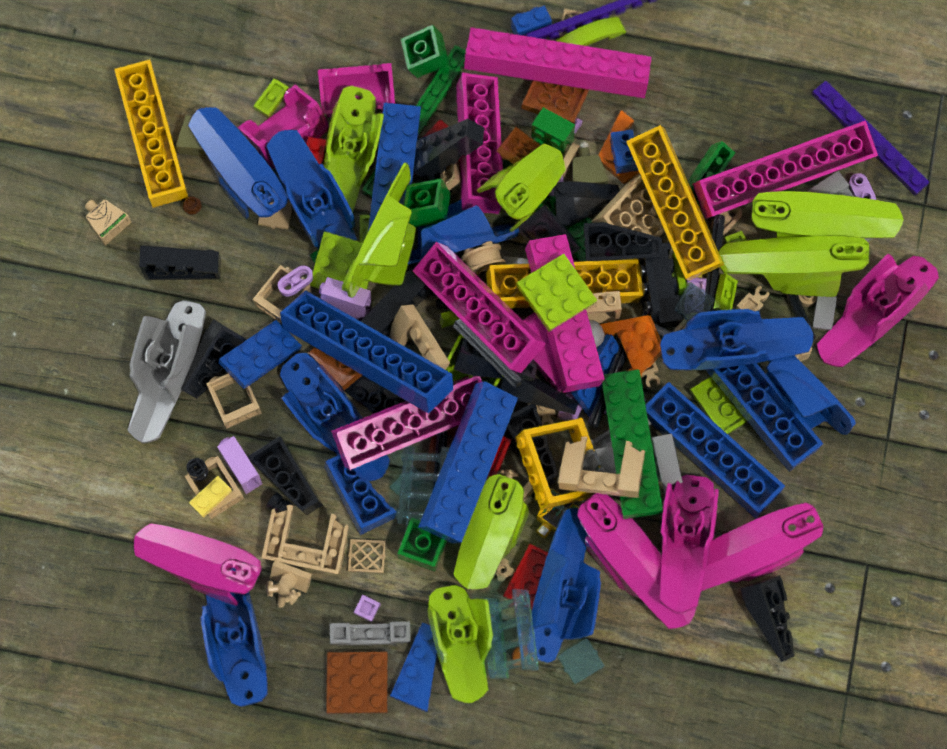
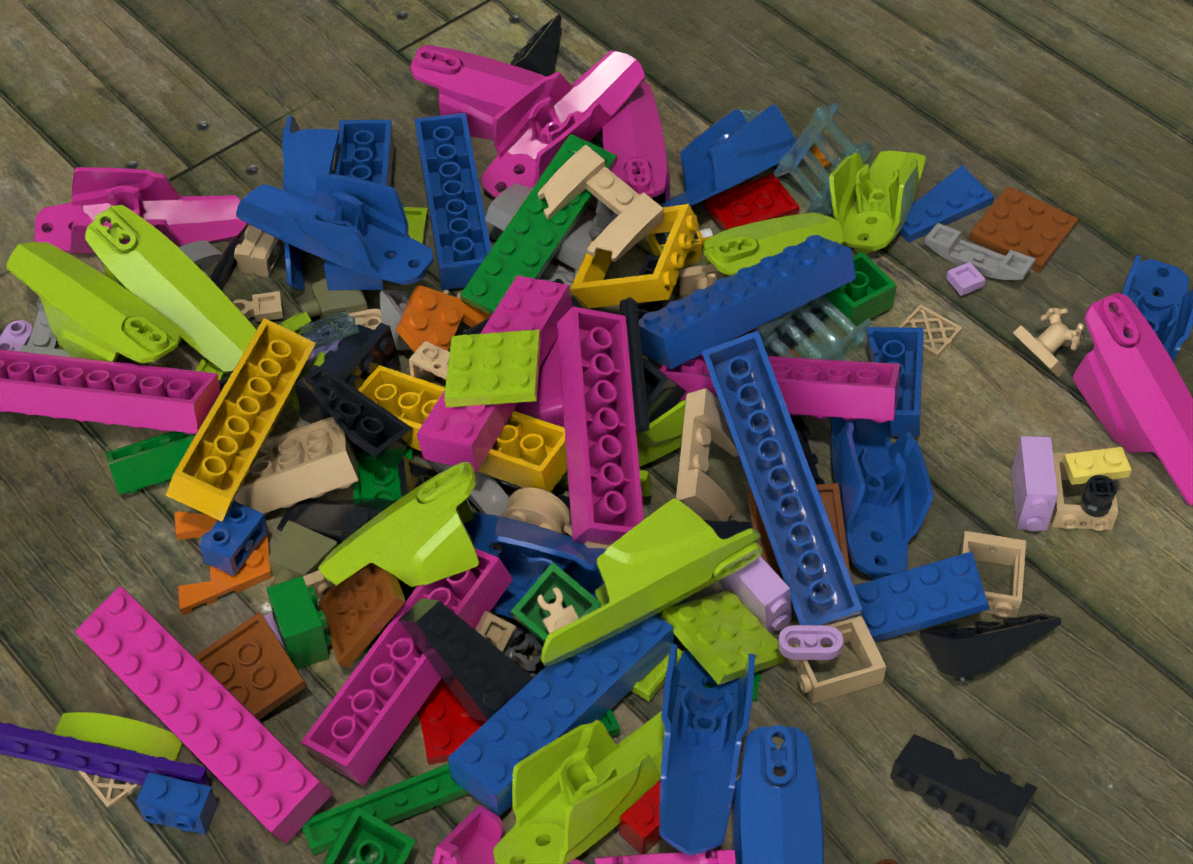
camera: 145 degrees left, 20 degrees down
light grey piece [128,300,206,443] -> none
black wedge [247,436,323,515] -> none
tan wedge [261,505,349,575] -> none
black wheel [266,492,293,513] -> none
none -> tan plate [537,587,579,633]

